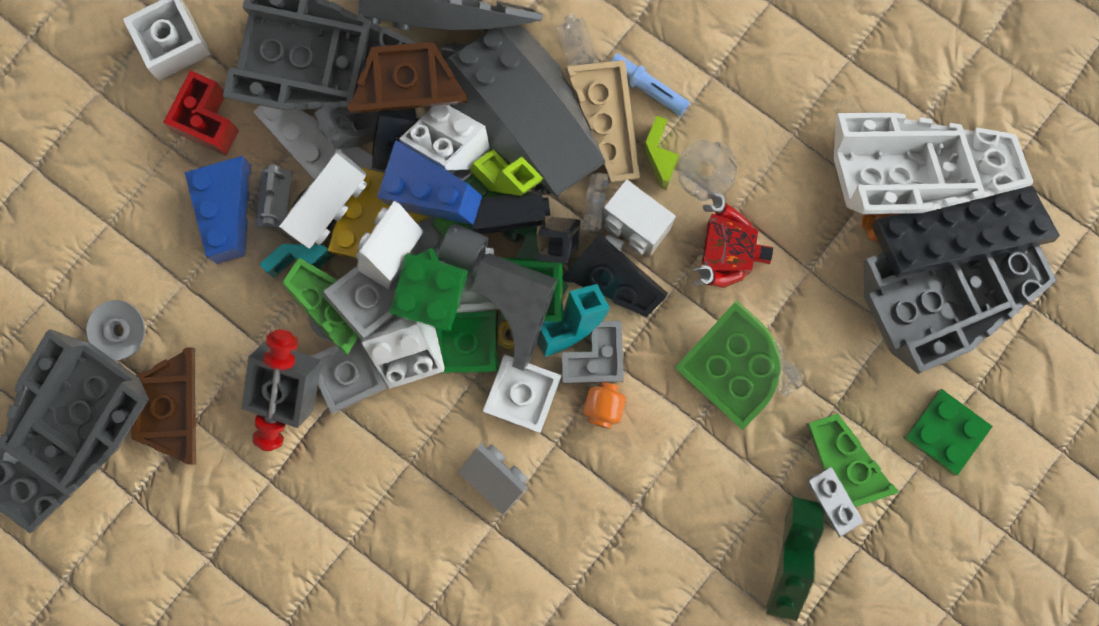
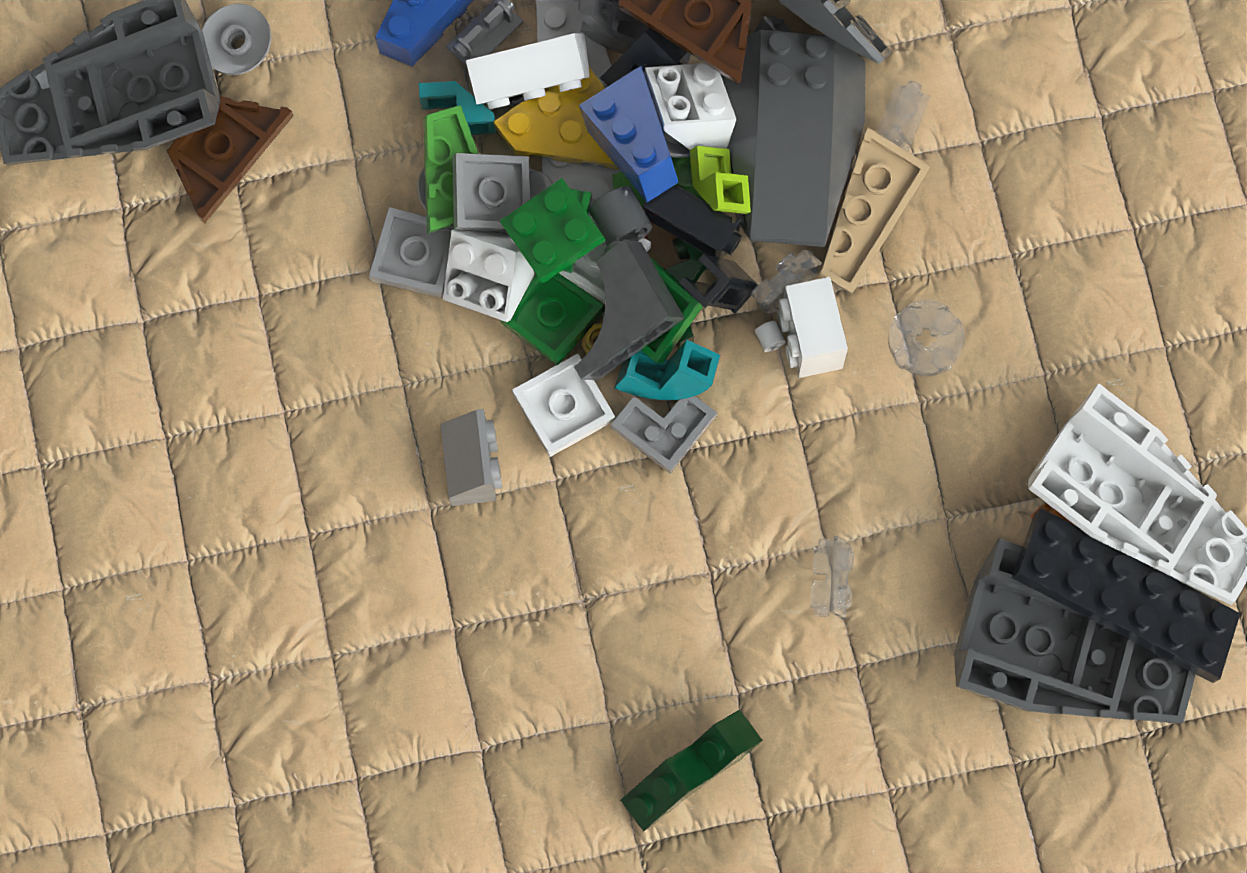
camera: 35 degrees right, 5 degrees down
dark grey brick [242,329,322,451] -> none
white slope [356,201,424,289] -> none
black wing [562,234,668,317] -> none
orange head [583,382,626,429] -> none
light blue pin [611,53,690,117] -> none
lime slope [644,116,679,190] -> none
bright green plate [675,300,781,430] -> none
red torso [693,193,773,288] -> none
bright green wing [807,414,900,507] -> none
hinge [807,467,863,537] -> none
green plate [904,389,993,476] -> none

